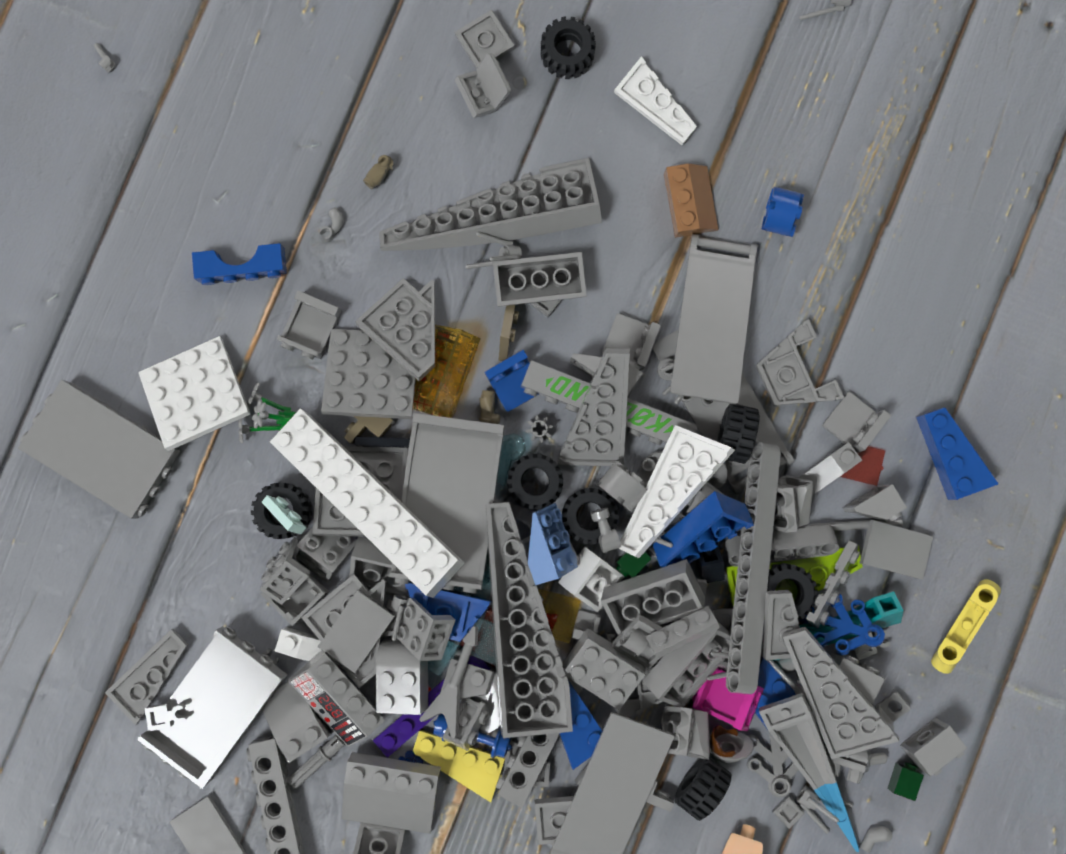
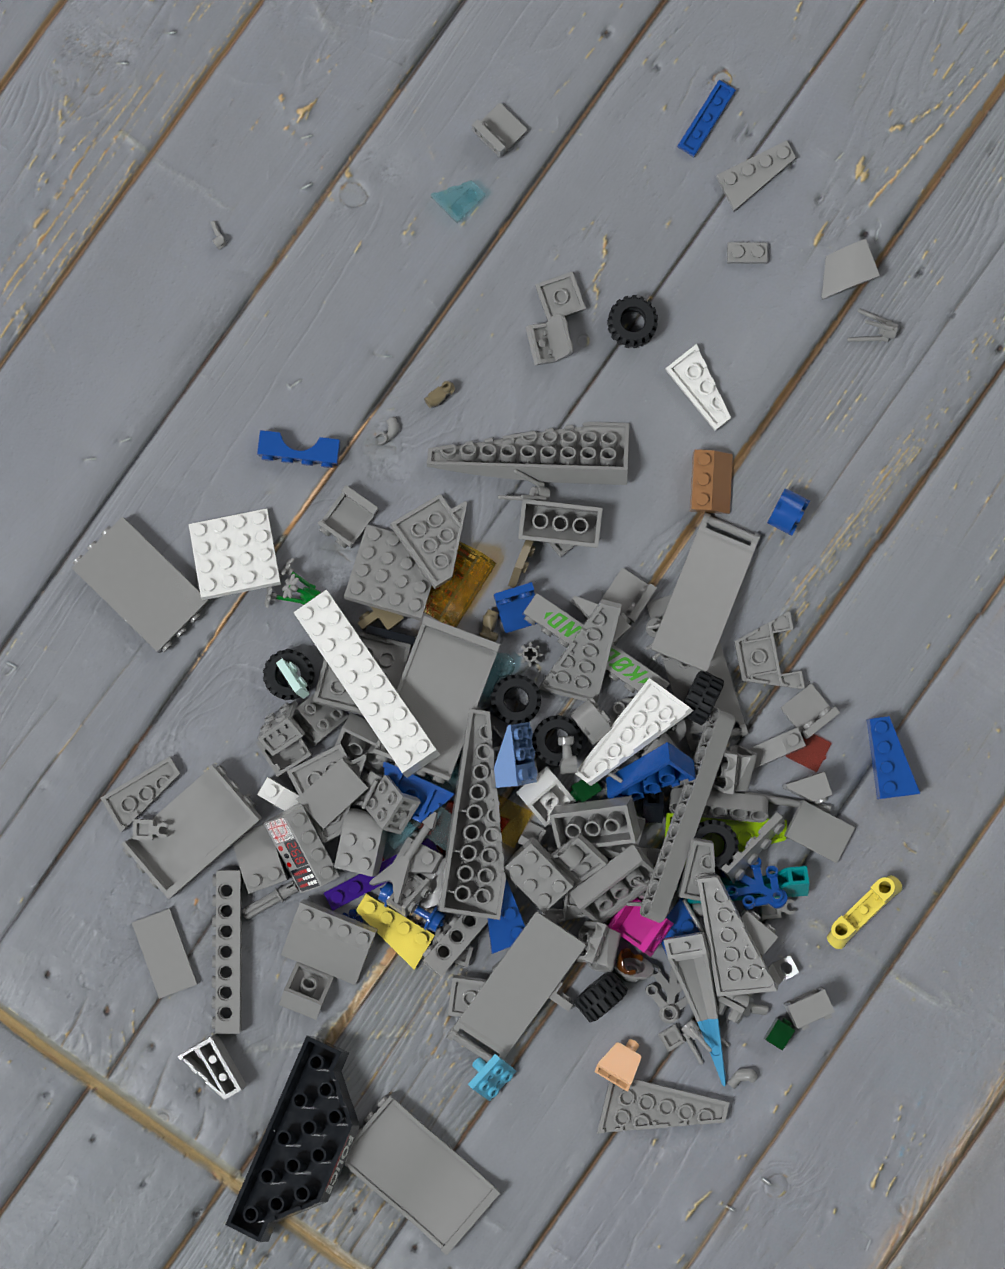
camera: 10 degrees right, 0 degrees up
light grey plate [646,606,720,659] -> none

